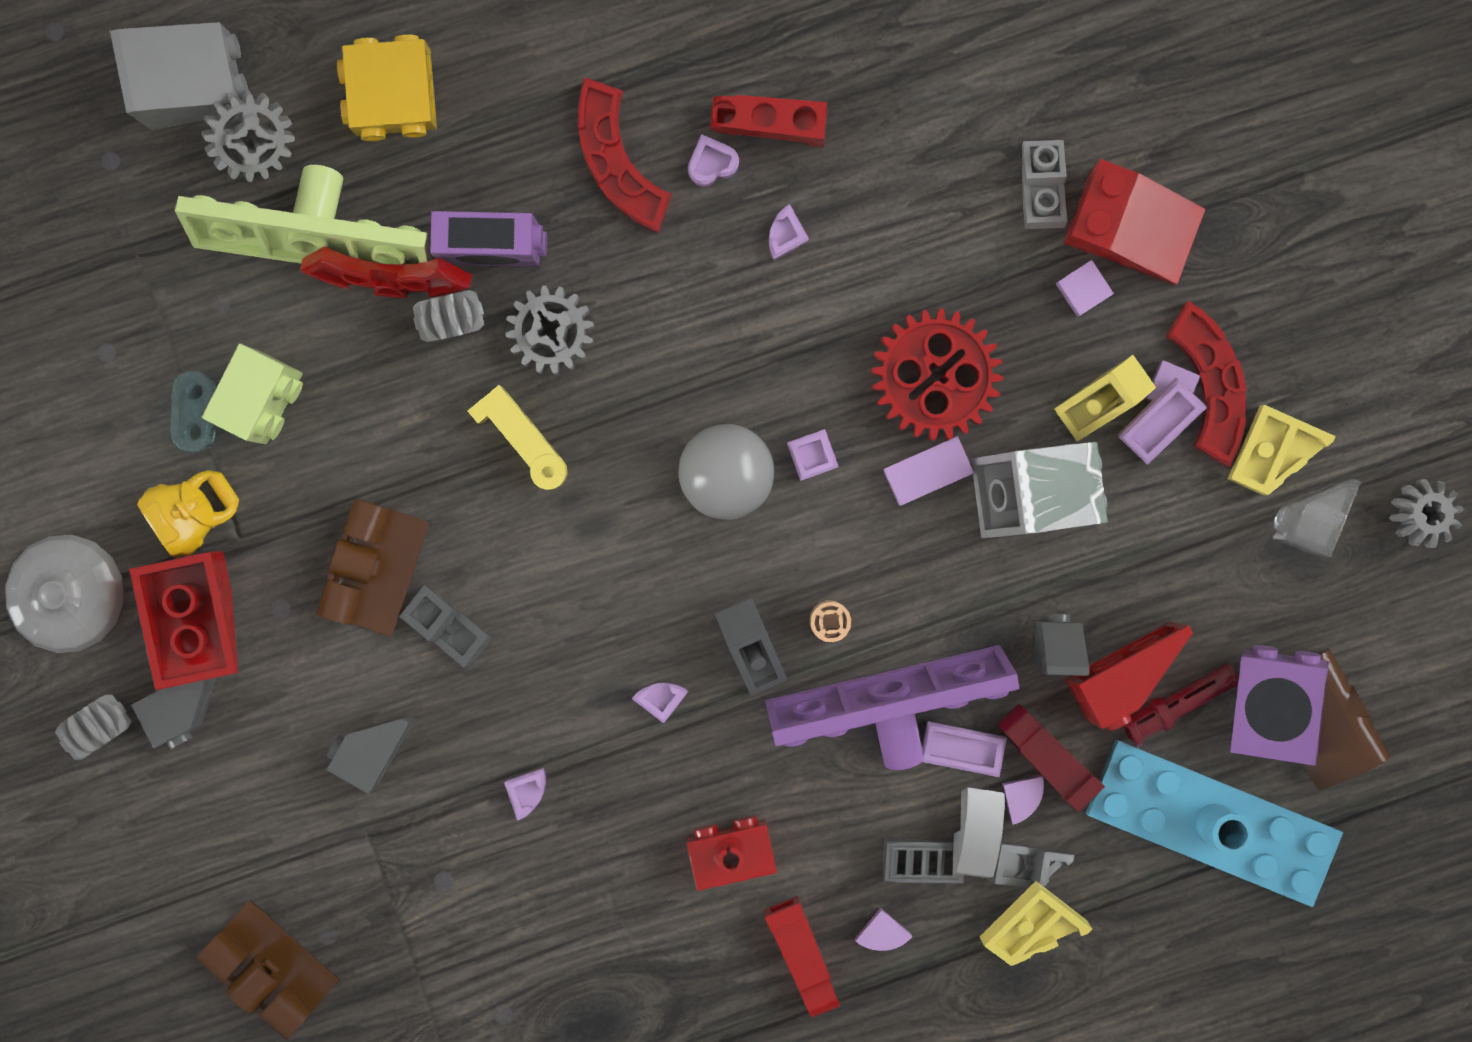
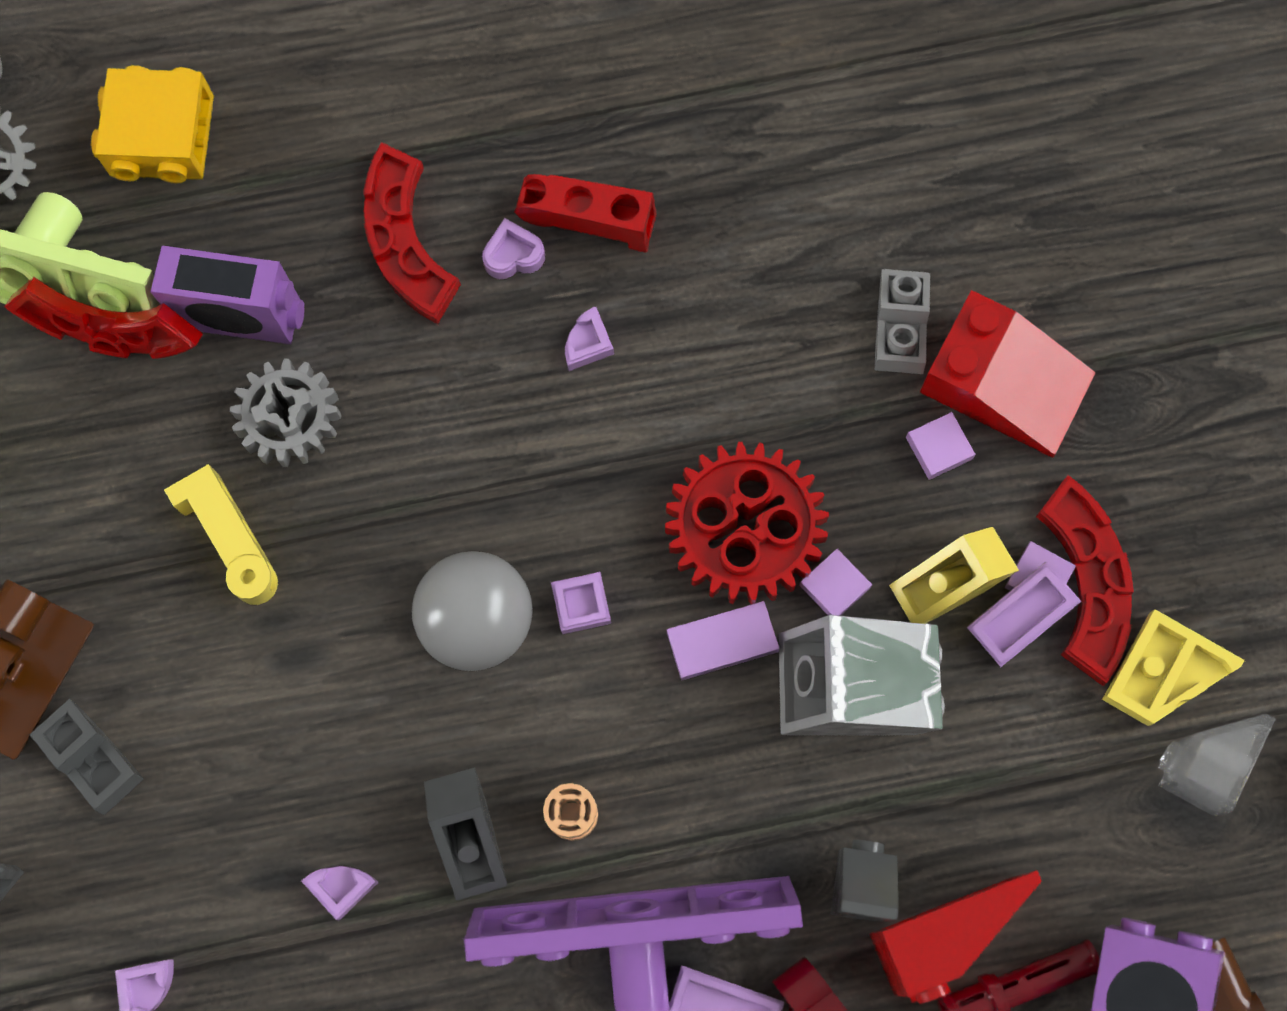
camera: 10 degrees right, 15 degrees down
light grey gear [413,290,484,342] -> none
none -> lavender tile [799,549,872,616]

